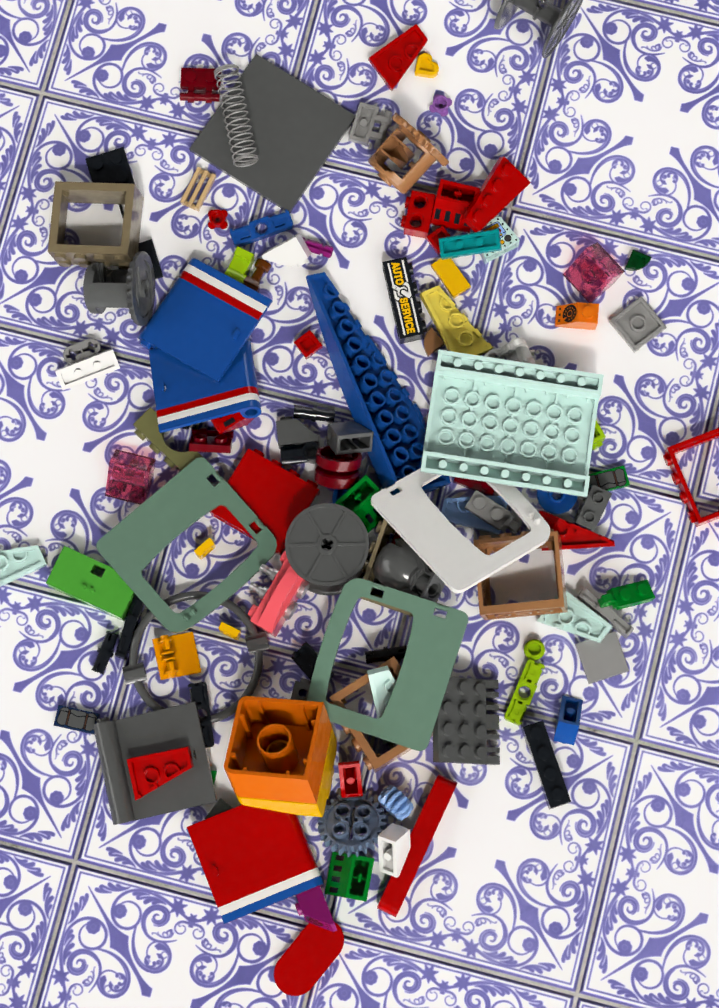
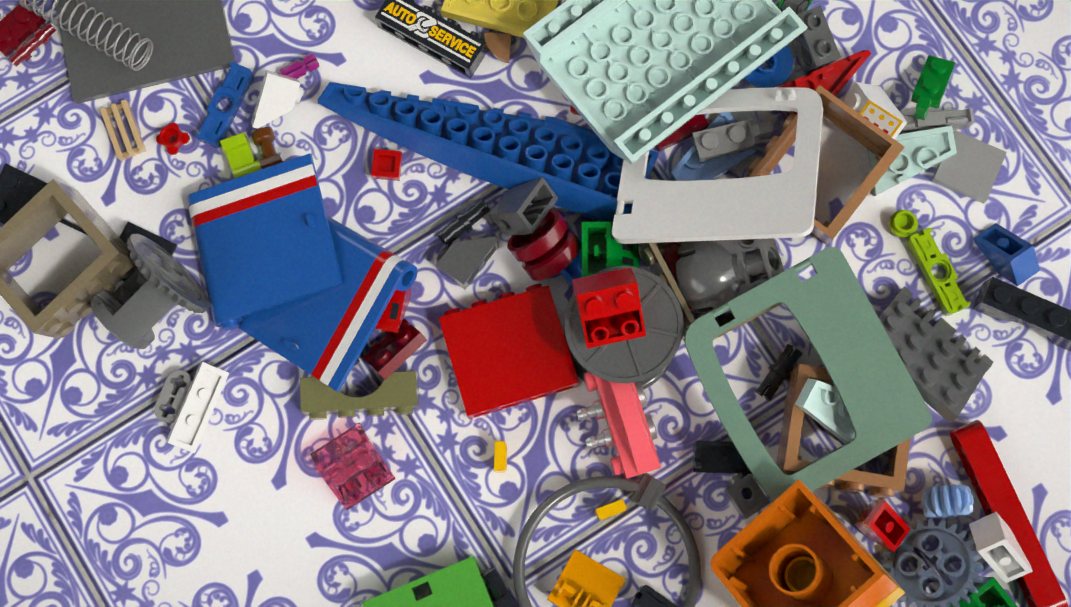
camera: 45 degrees left, 0 degrees up
sand green door [96,457,277,633] -> none
black piece [280,442,320,466] -> none
none -> red slope [572,267,646,349]
none -> white slope [842,82,907,139]

